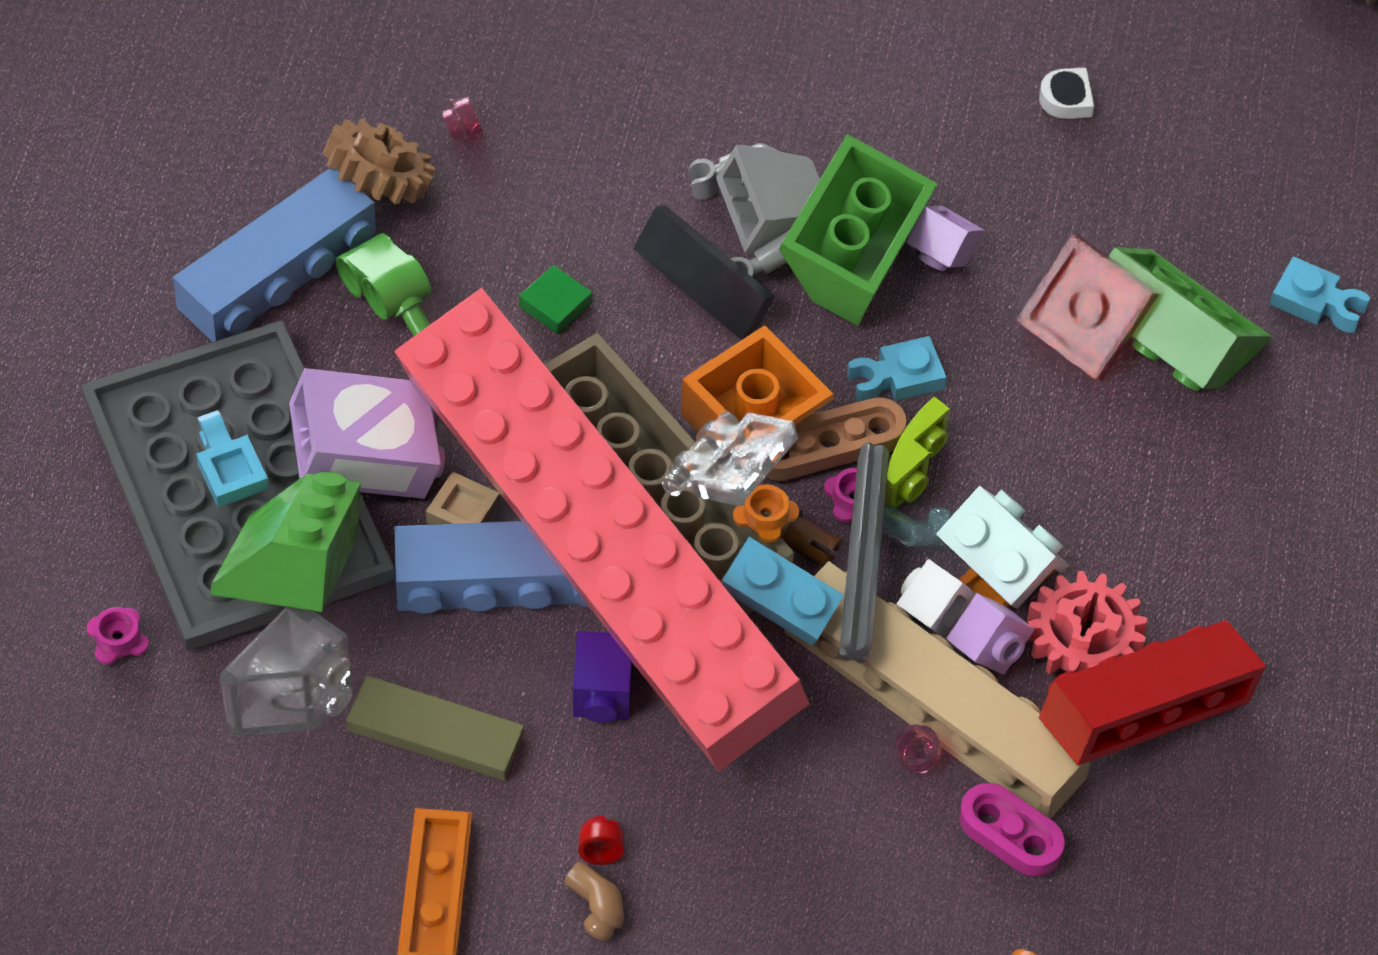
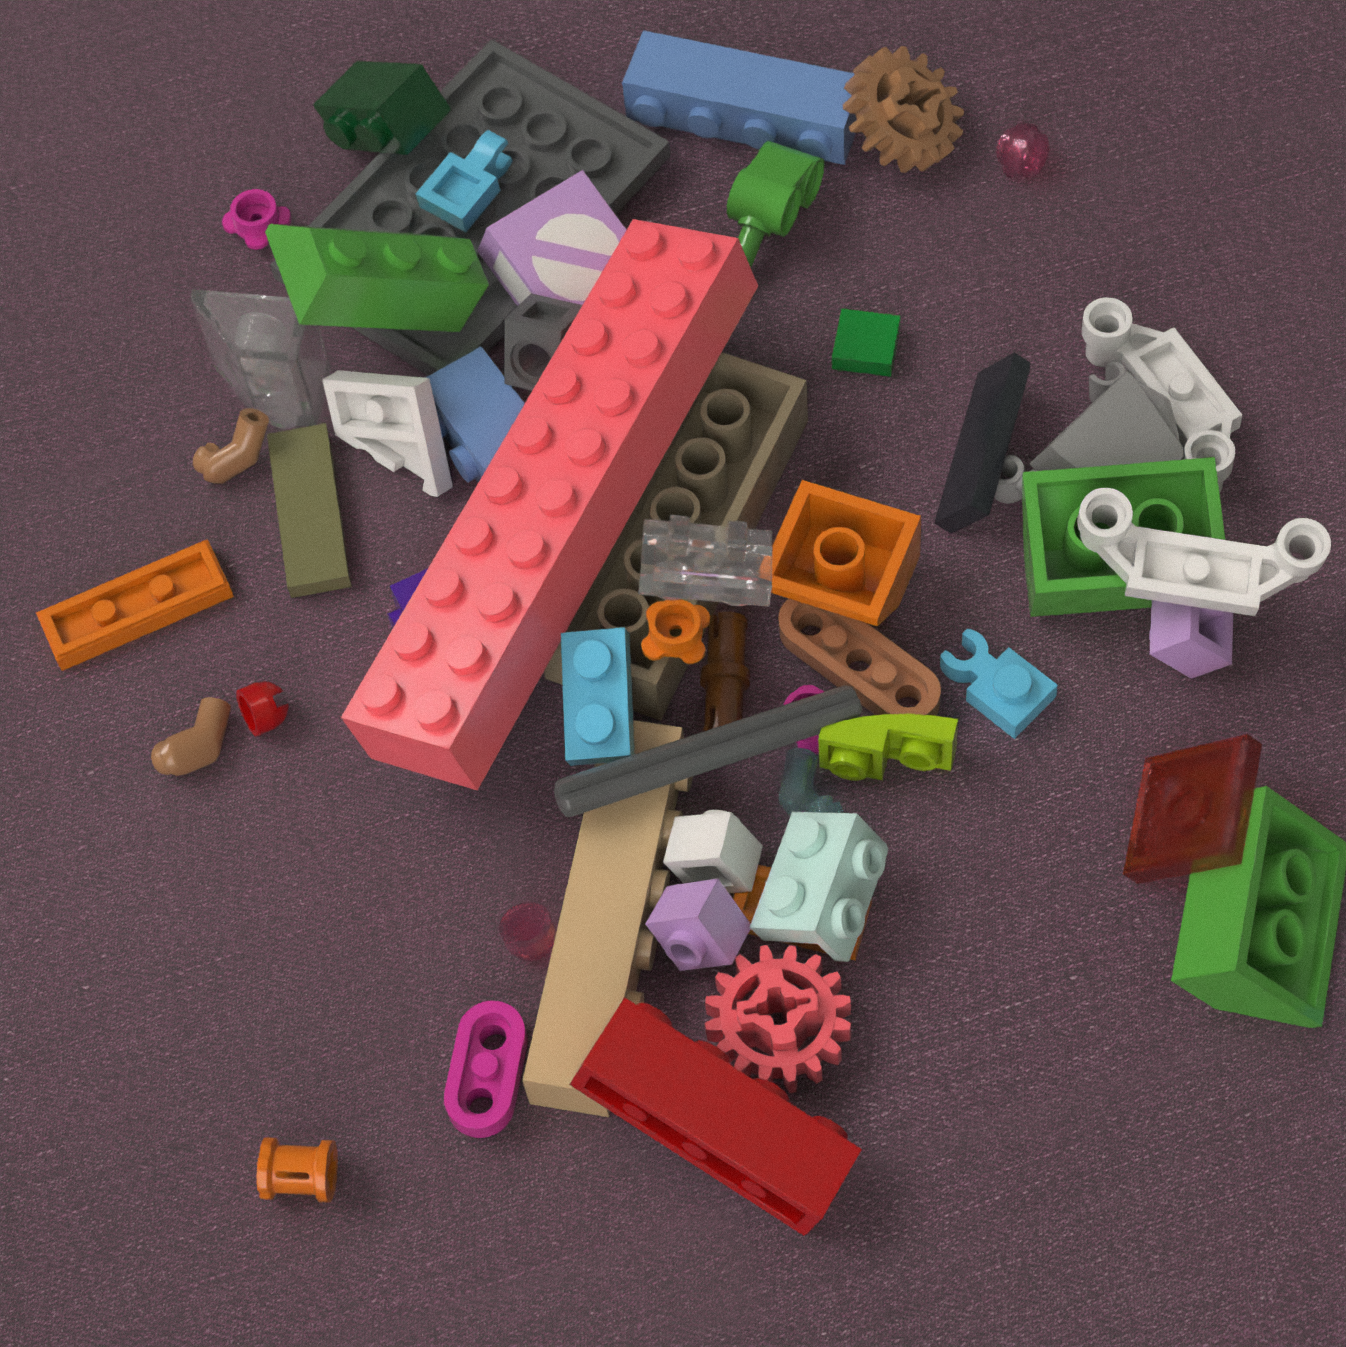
camera: 70 degrees right, 5 degrees up
none -> medium nougat arm [193,408,269,484]
none -> dark green brick [313,61,452,155]
none -> white wing [322,370,453,497]
none -> dark grey brick [504,293,582,393]
none -> white plate [1077,488,1331,616]
none -> white plate [1082,297,1242,493]

